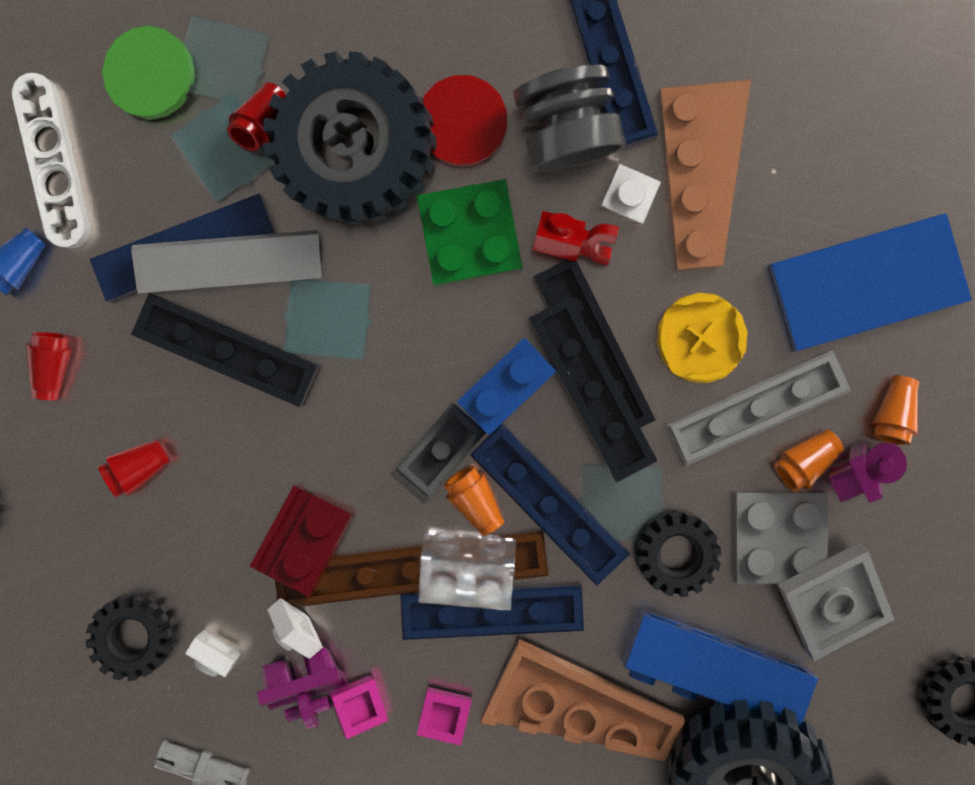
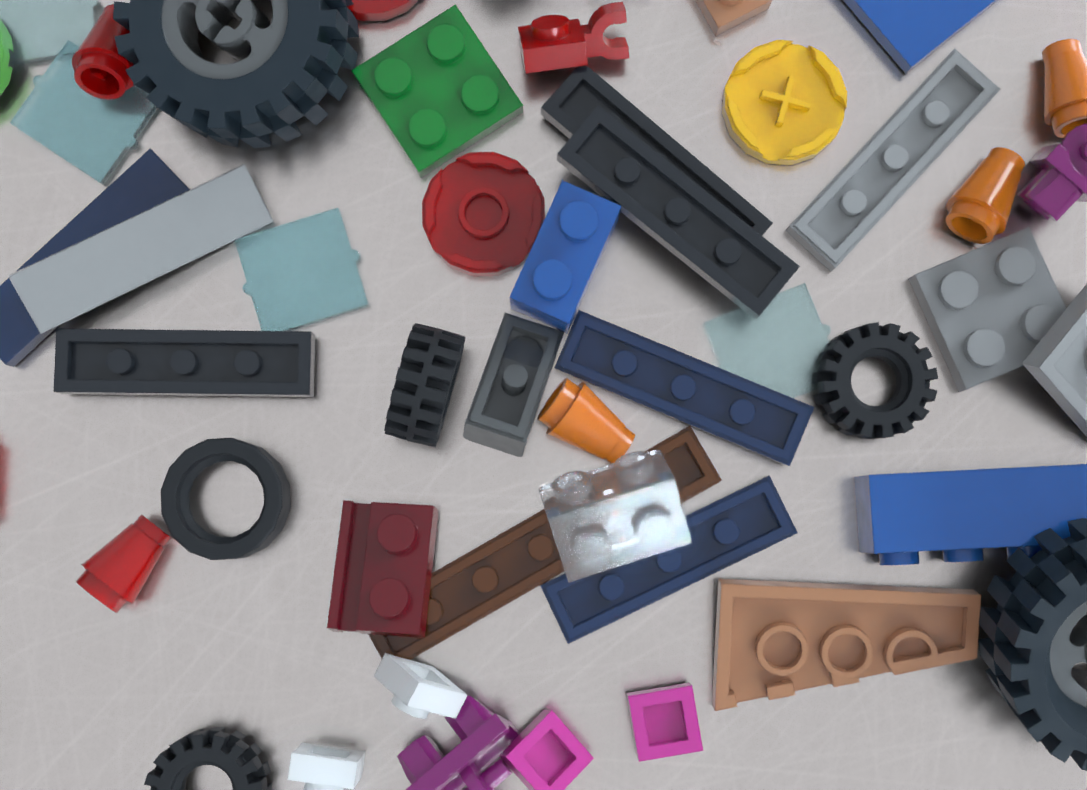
camera: 25 degrees left, 5 degrees down
none -> black tyre [161,438,291,560]
none -> black tyre [384,323,465,447]
none -> red tile [422,152,545,277]

